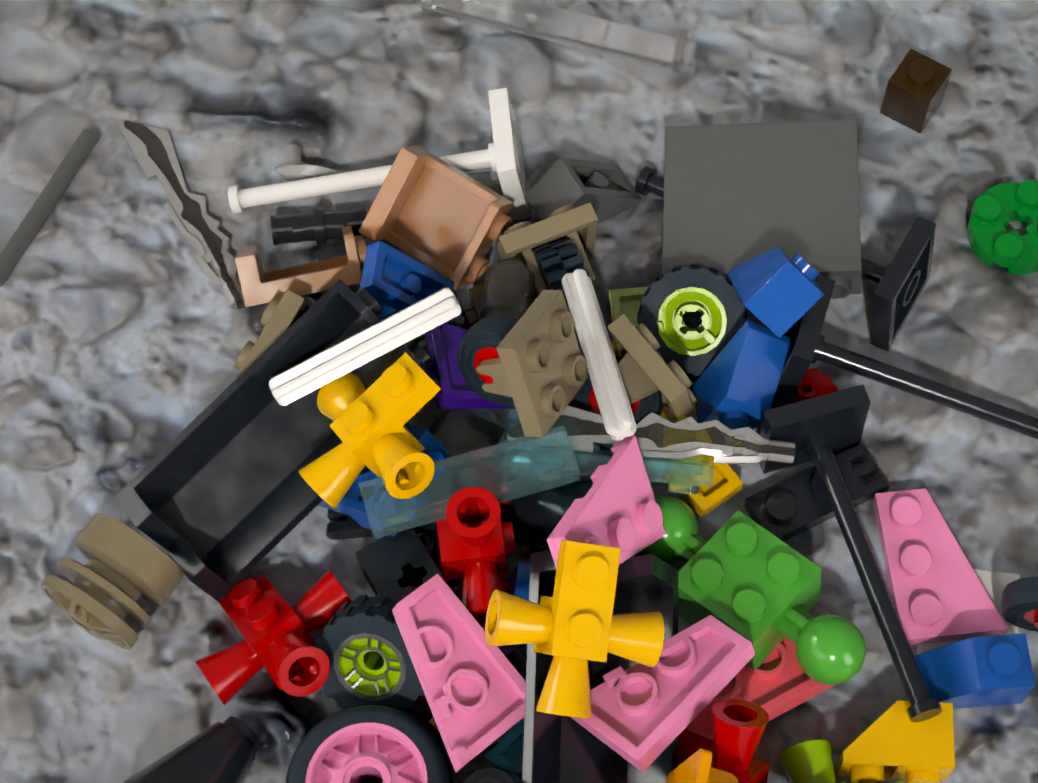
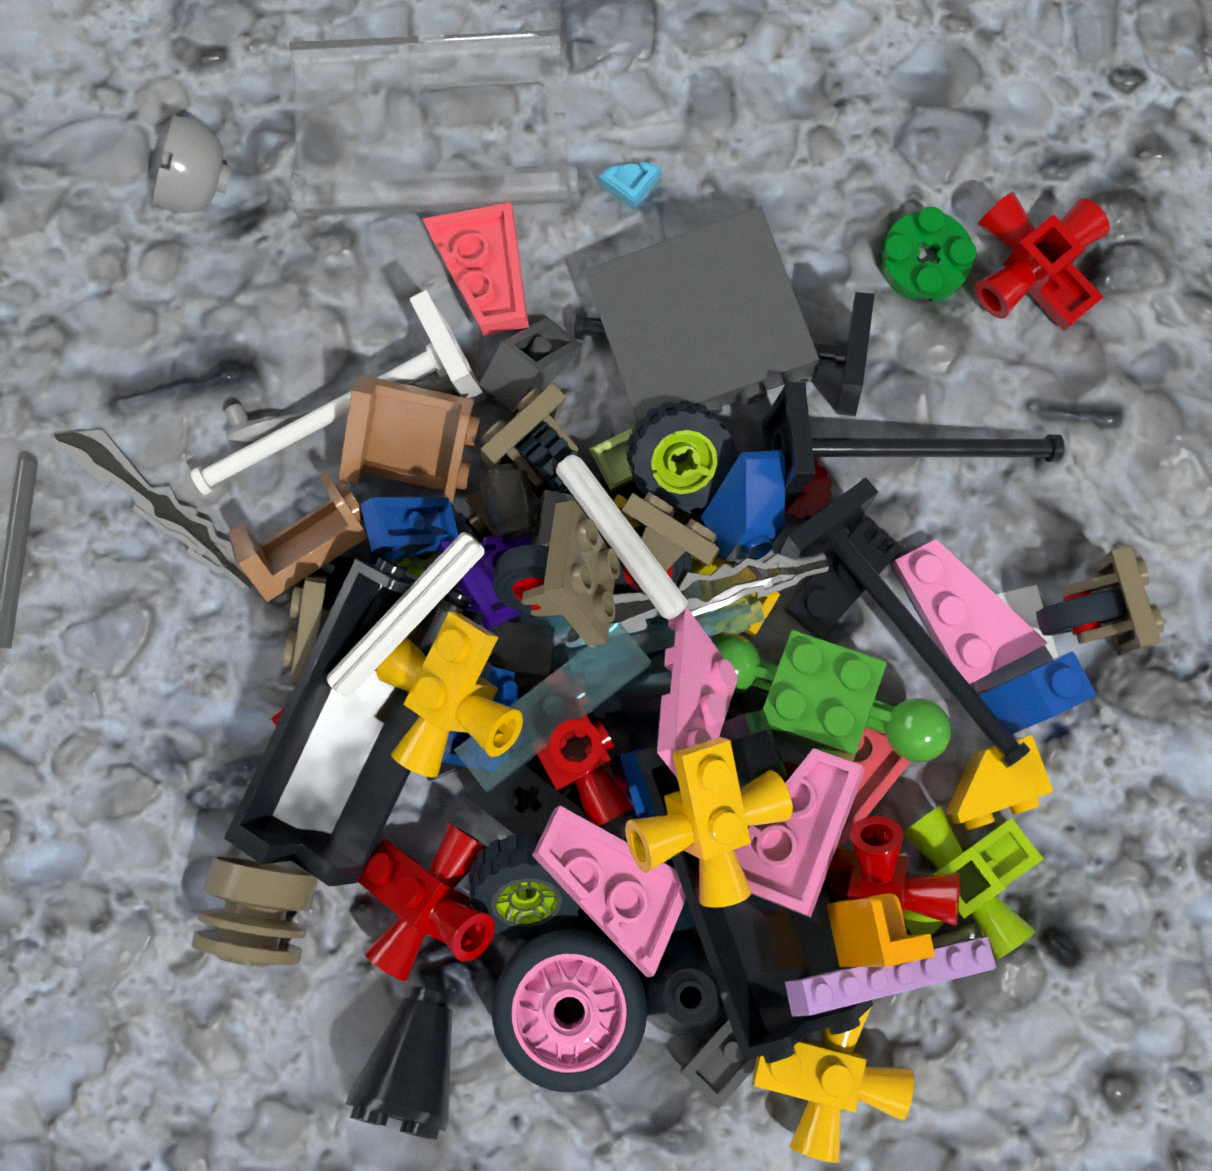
camera: 30 degrees left, 15 degrees up
black pin [271,207,367,246] -> none
blue slope [727,246,824,338] -> none
dark brown brick [880,49,952,134] -> none
none -> coral wing [422,202,529,336]
none -> medium azure tile [599,161,662,209]

